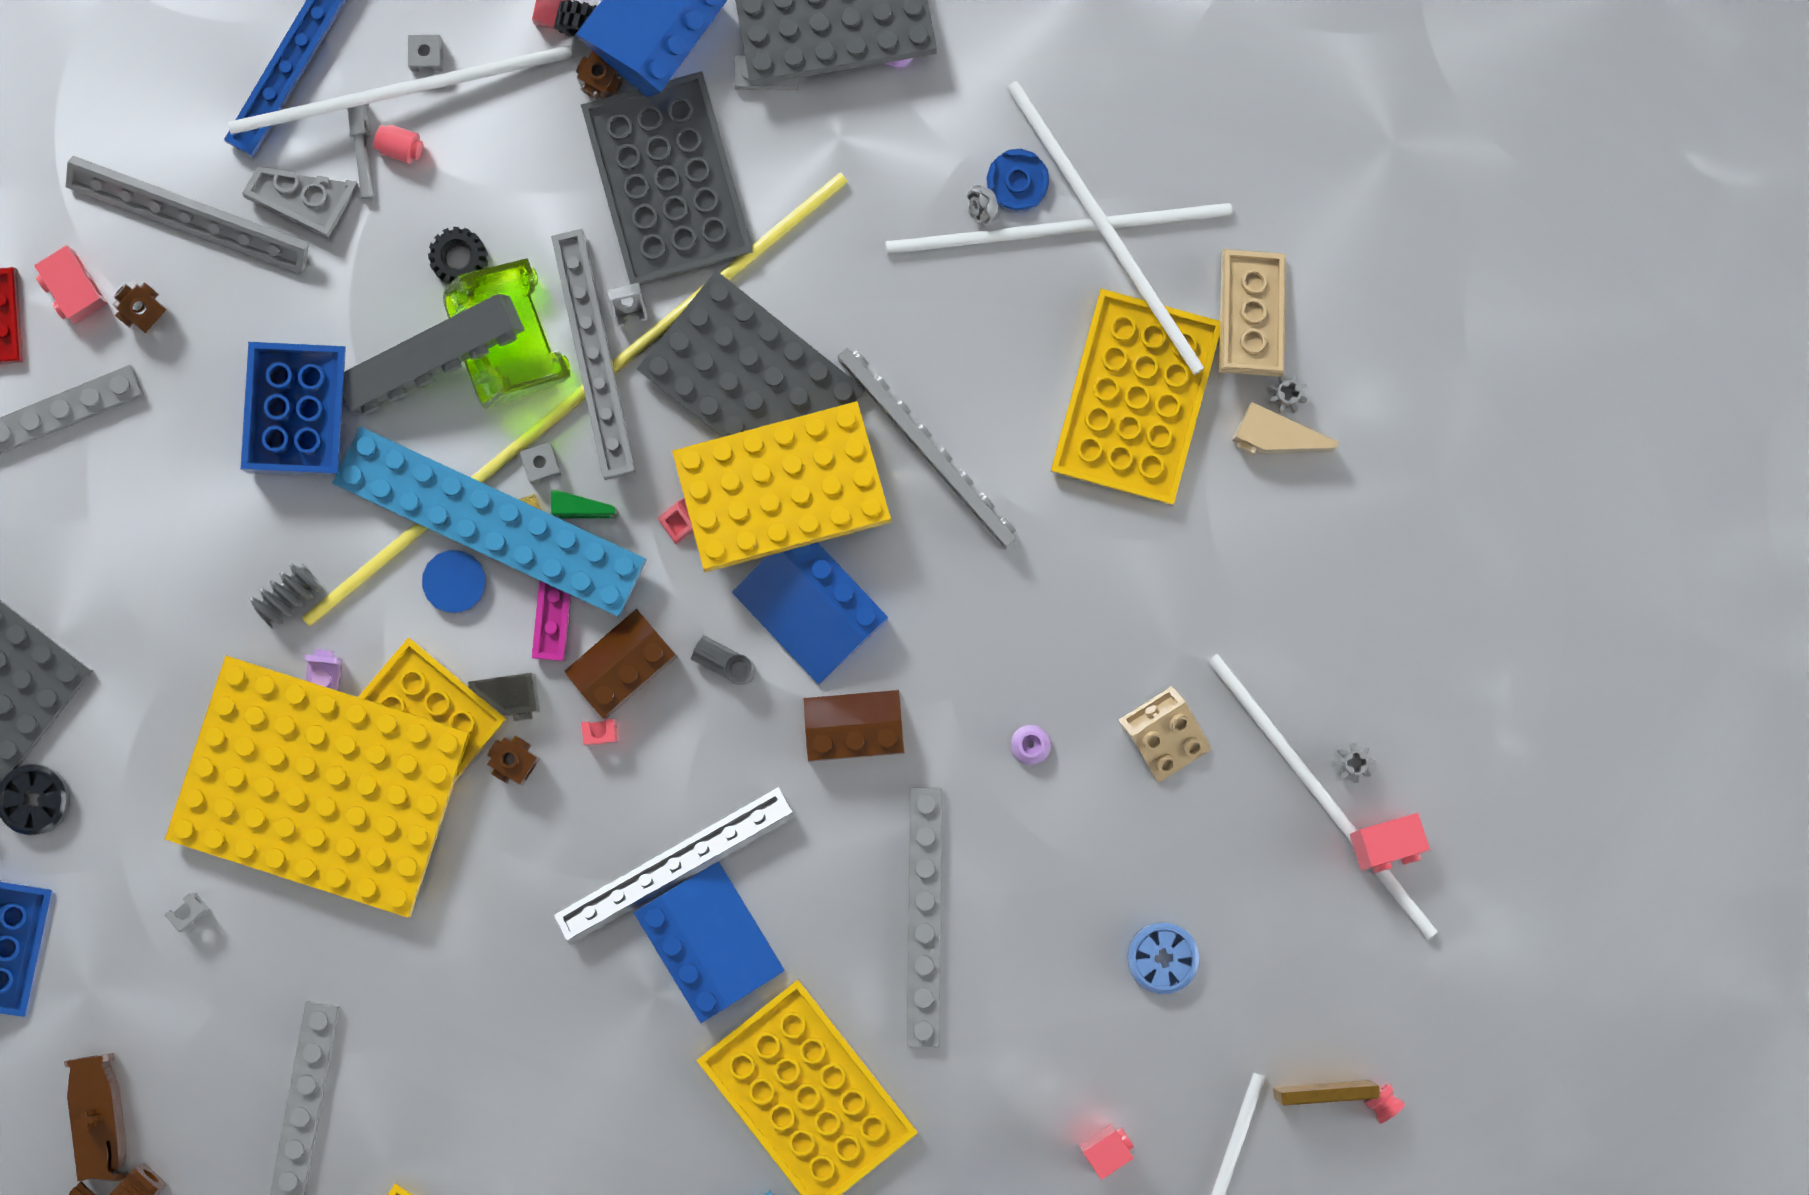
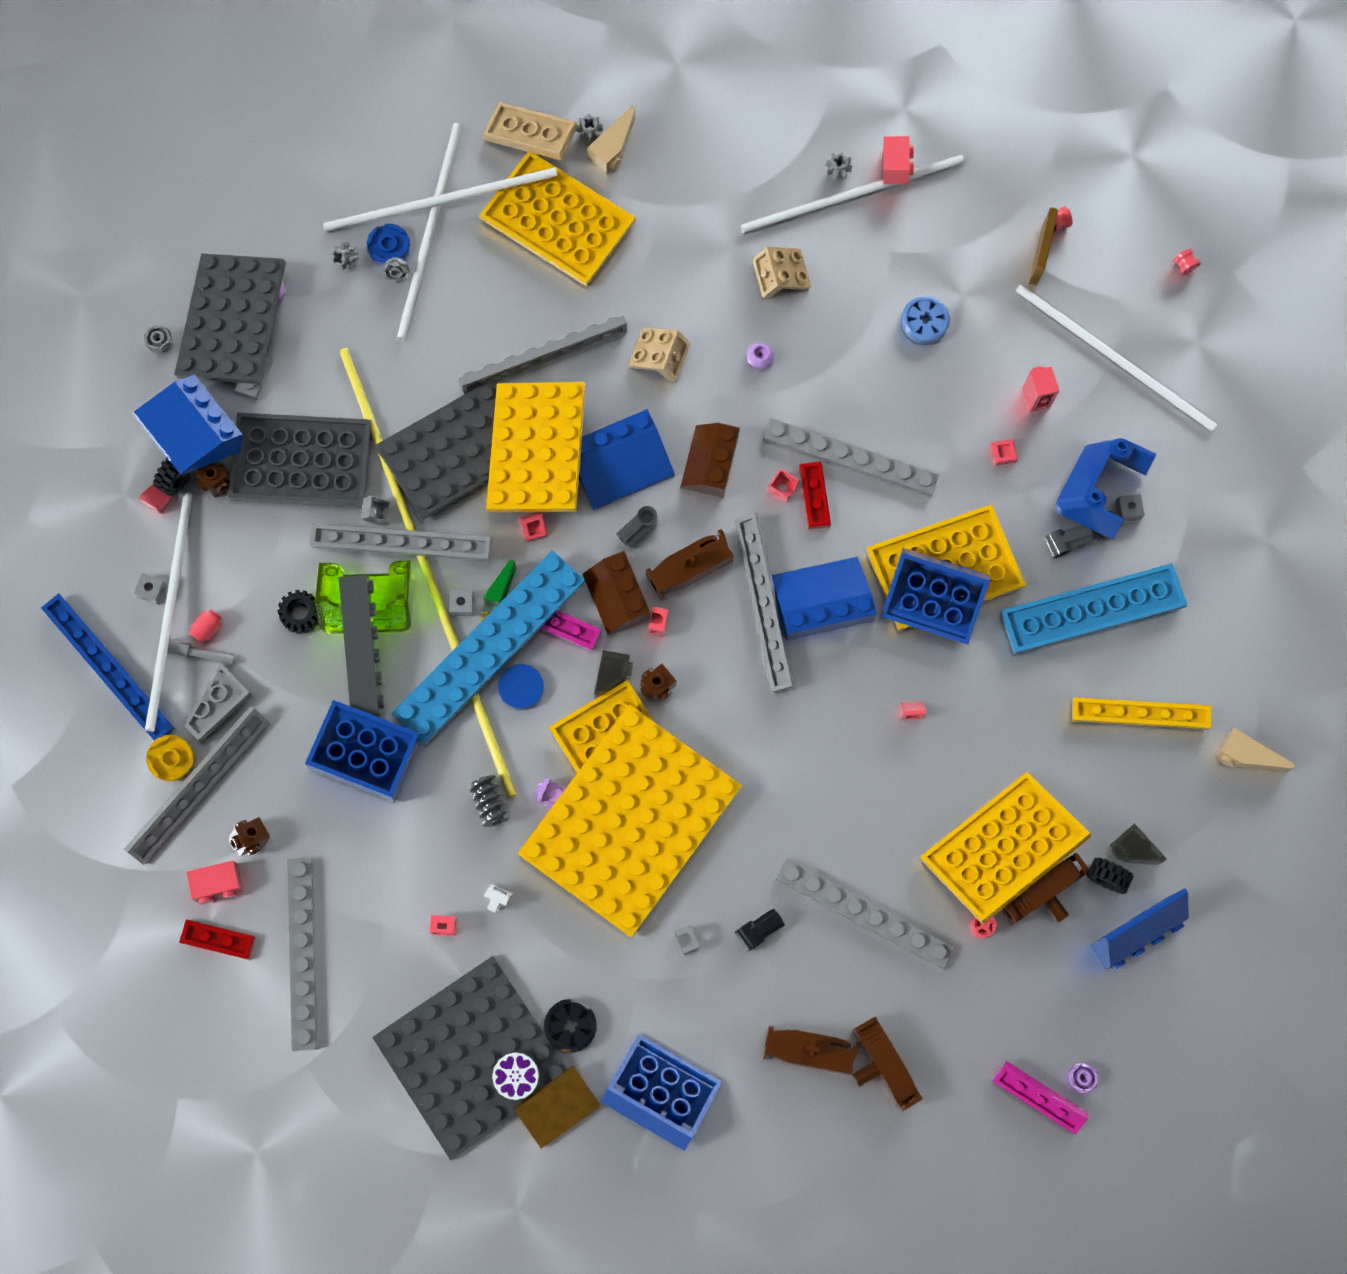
camera: 75 degrees left, 10 degrees down
none -> yellow tile [146,735,194,781]
none -> light grey gear [331,242,359,270]
none -> coral piece [430,915,457,936]
none -> white tile [484,884,514,913]
none -> tan bracket [628,328,691,382]
none -> reddish brown piece [646,529,734,600]
none -> black piece [735,908,785,952]
none -> coral piece [768,468,799,503]
none -> red tile [799,461,831,530]
none -> blue slope [881,548,990,645]
none -> coral slope [900,702,926,720]
none -> coral tile [990,439,1018,466]

